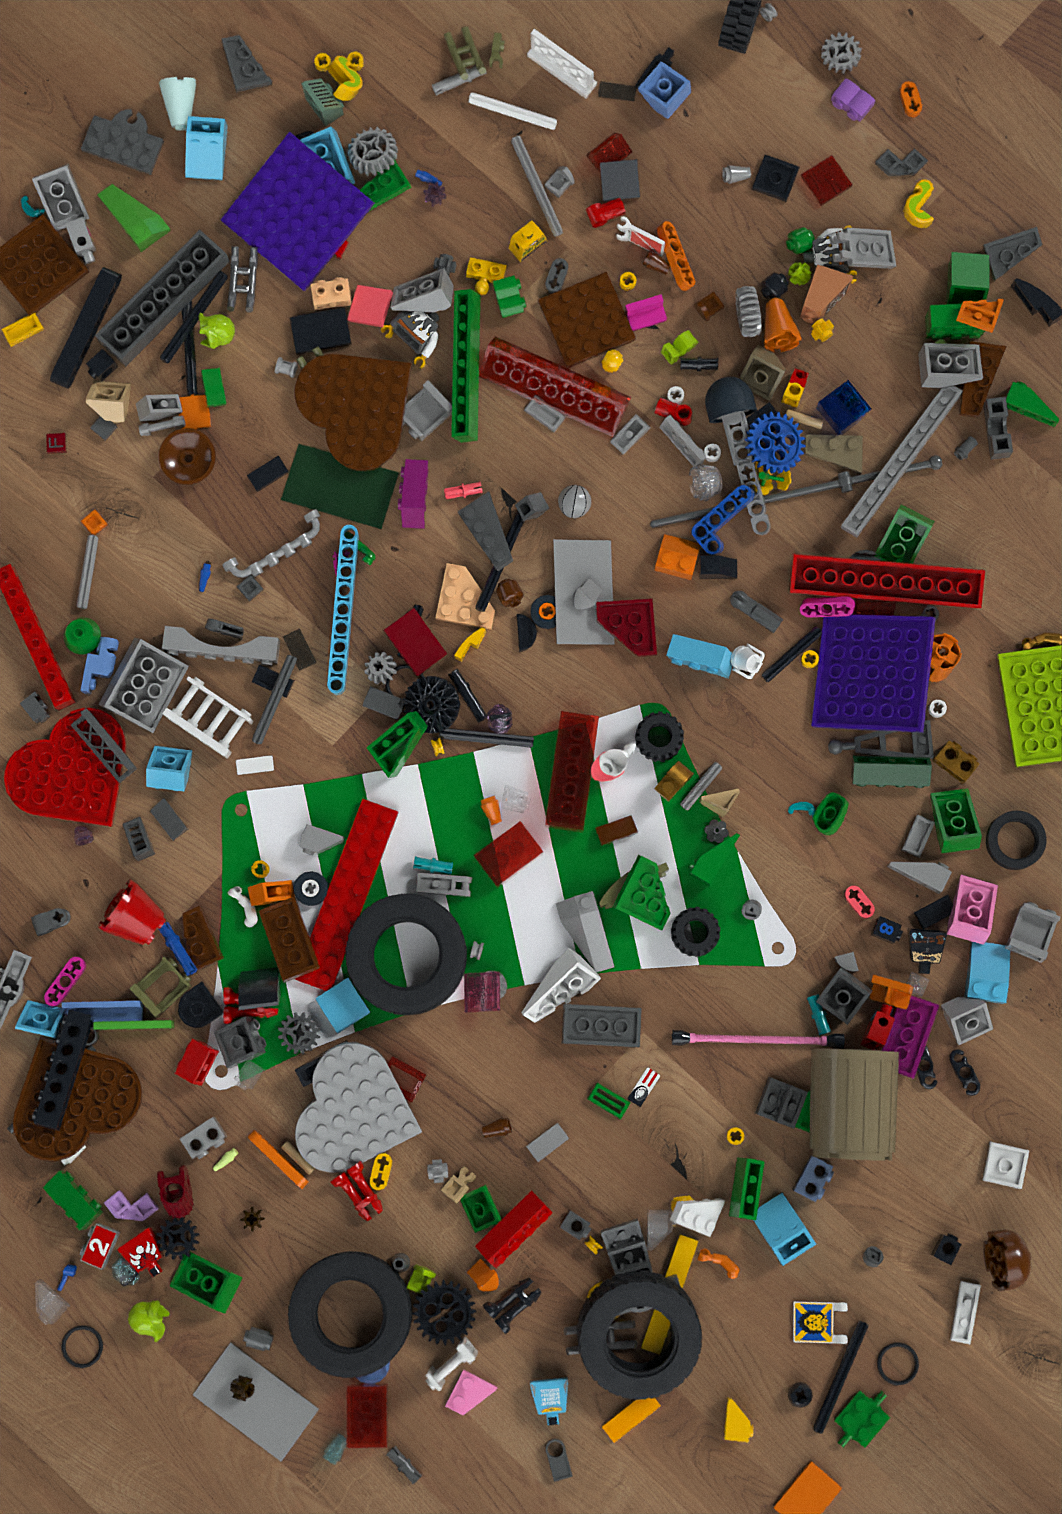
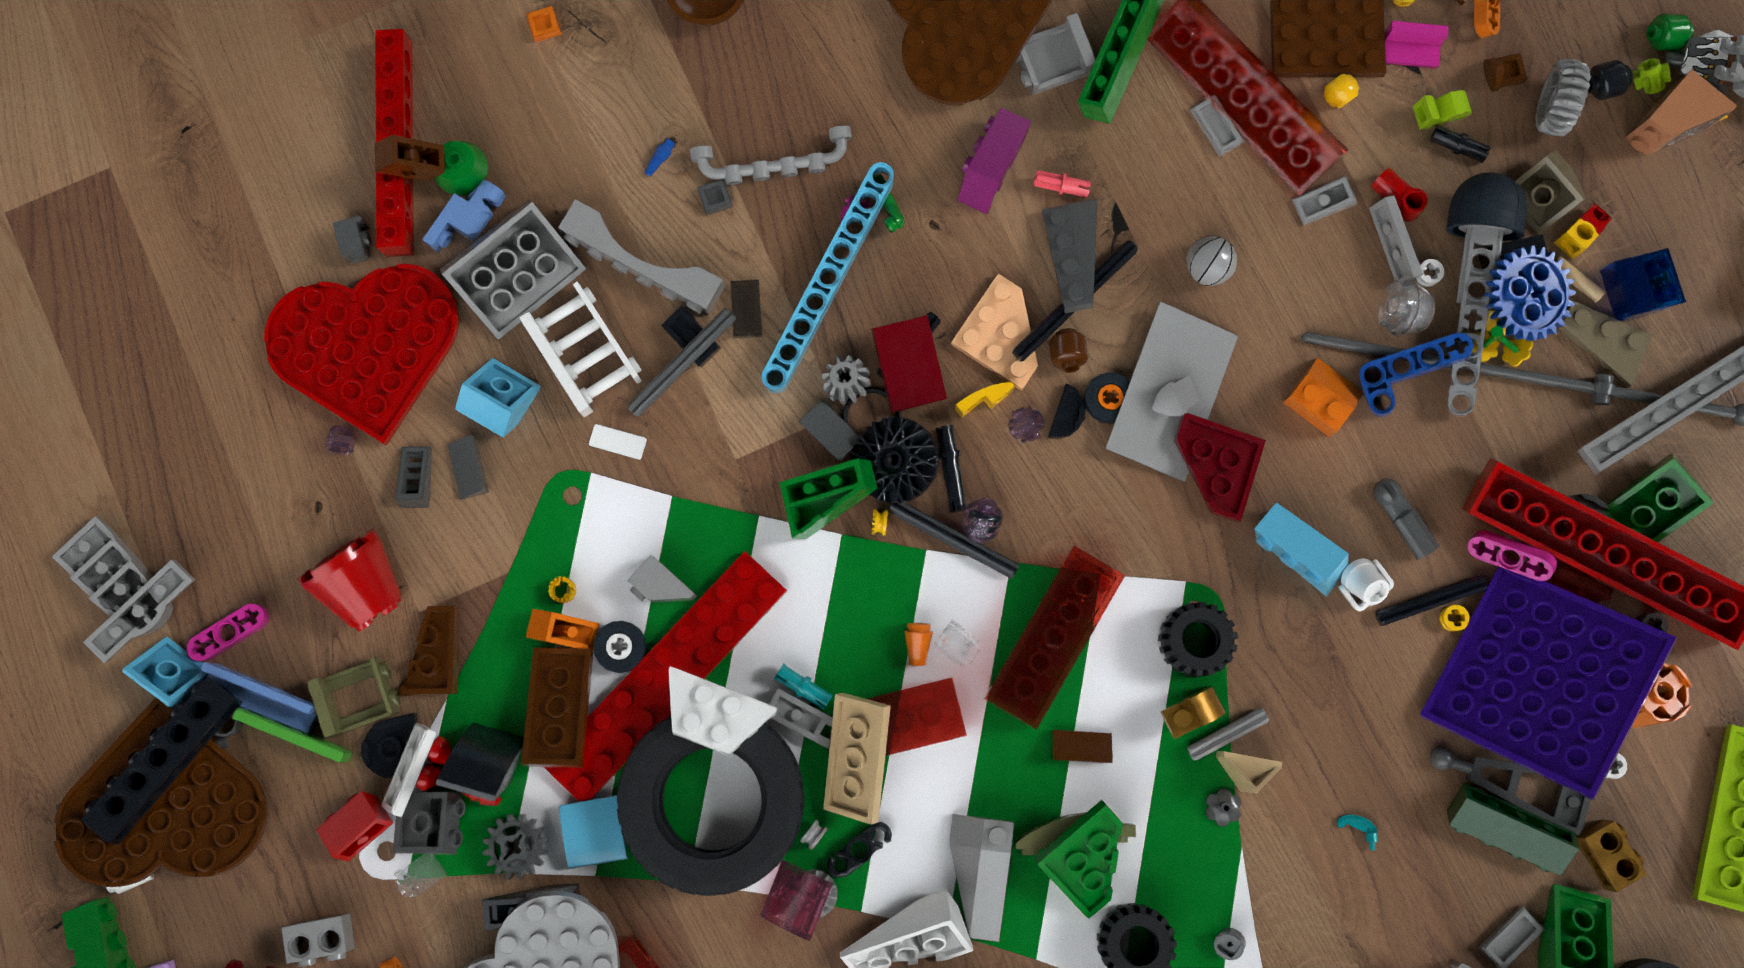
camera: 20 degrees right, 0 degrees up
dark grey piece [31,908,71,936] -> none
dark grey fence [71,708,138,783] -> none
light grey axle [76,535,98,609] -> none
blue pin [158,922,198,976] -> none
dark grey piece [205,618,245,640] -> none
white arm [228,886,258,927] -> none
black tile [247,455,289,492] -> none
clear green piece [281,444,399,529] -> none
dark grey brick [515,492,550,521] -> none
white hair [591,743,636,782] -> none
white bush [667,386,684,404] -> none
green slope [689,833,740,886] -> none
black slope [699,555,738,579] -> none
orange cone [764,298,802,352] -> none
yellow gear [811,318,834,342] -> none
green piece [812,792,849,836] -> none
none -> reddish brown brick [375,135,445,181]
none -> white tile [381,723,437,817]
none -> white wing [668,666,778,756]
none -> tan plate [823,693,891,825]
none -> black piece [827,822,892,878]
none -> gear [1008,406,1044,443]

